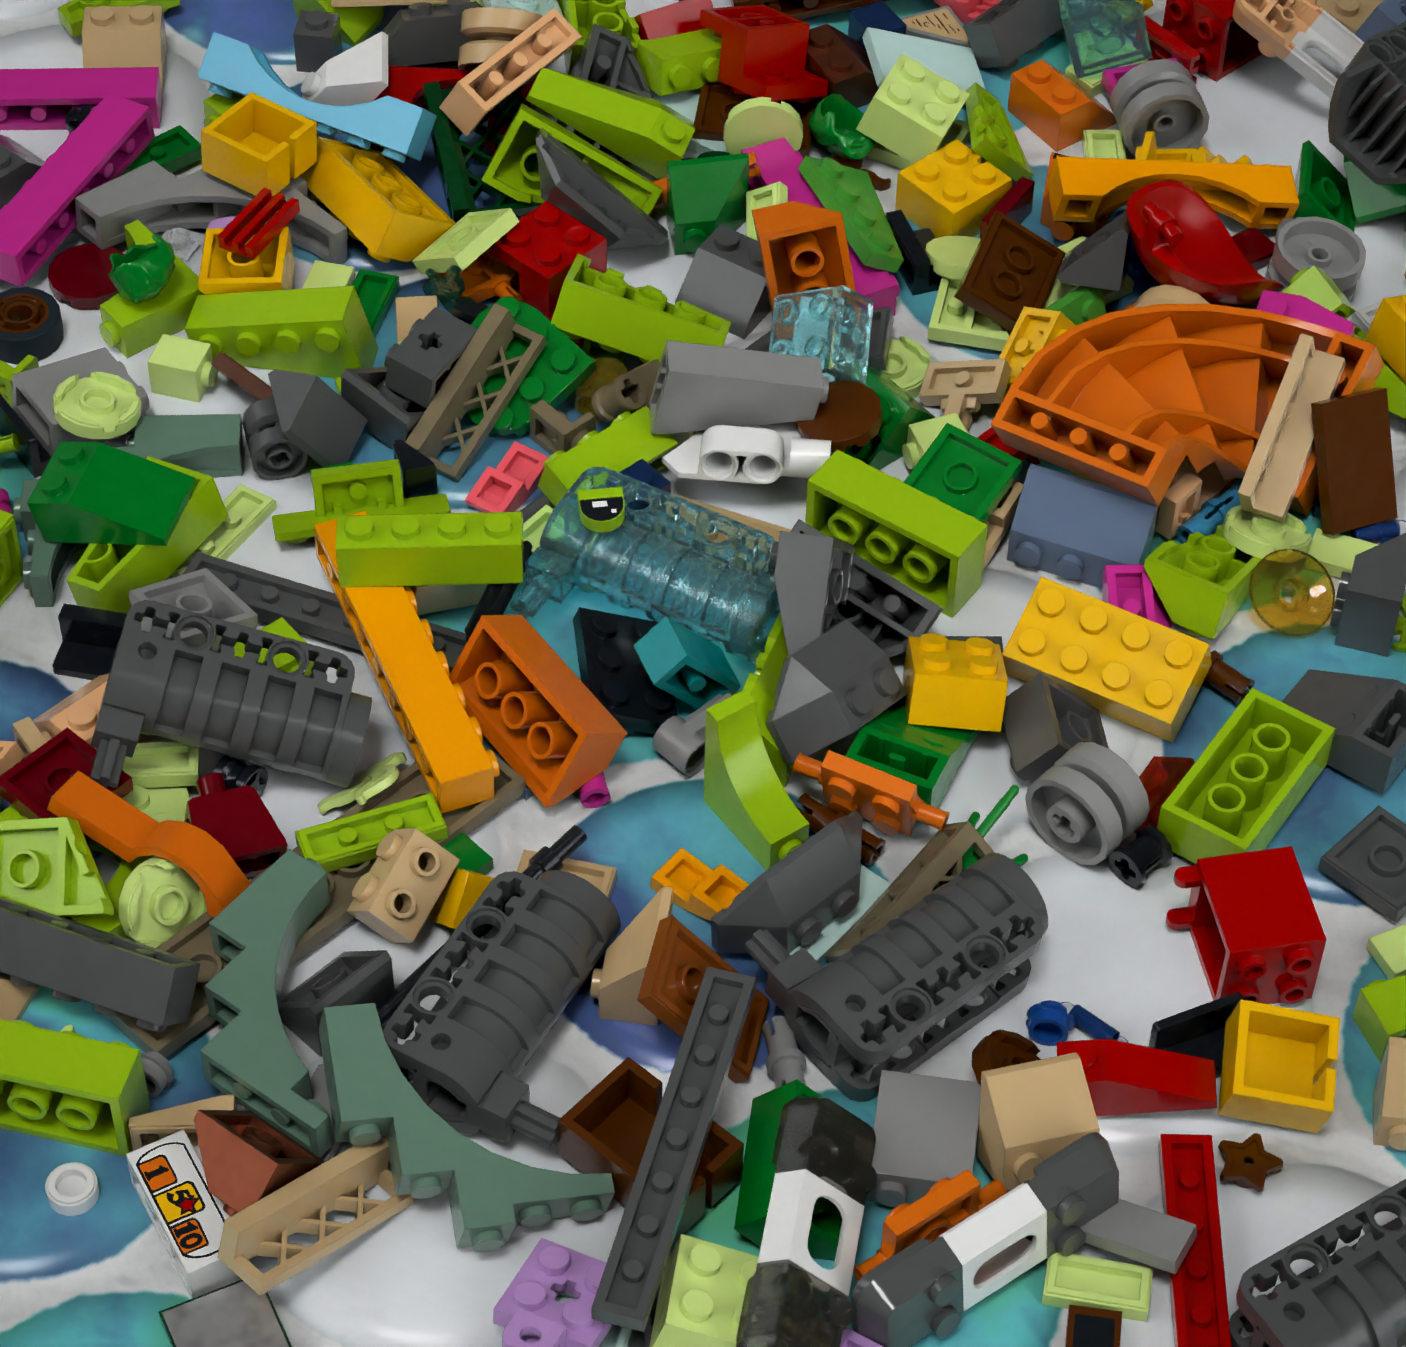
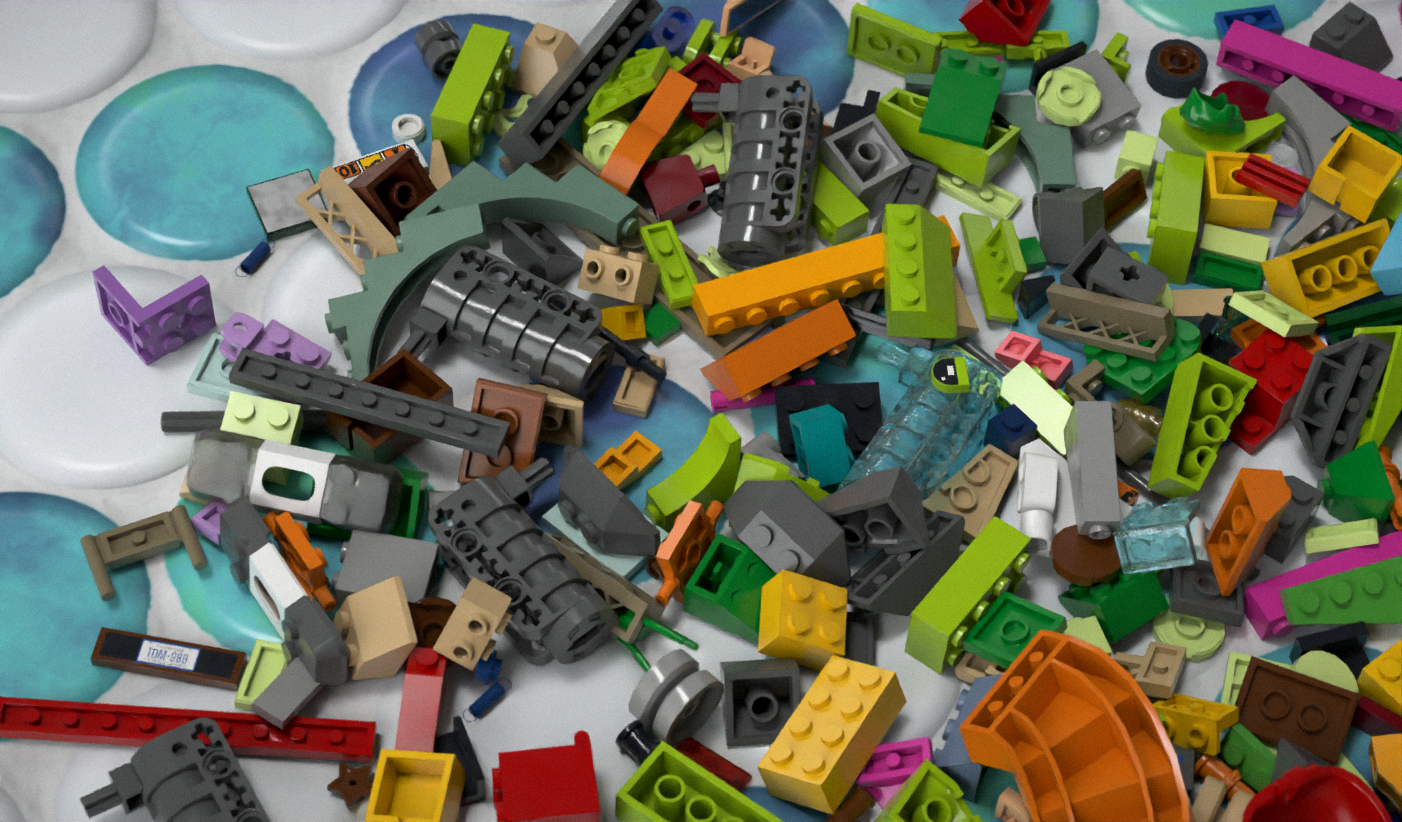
camera: 90 degrees right, 5 degrees up
light grey plate [141,1051,174,1098] -> none
none -> tan brick [432,577,512,671]

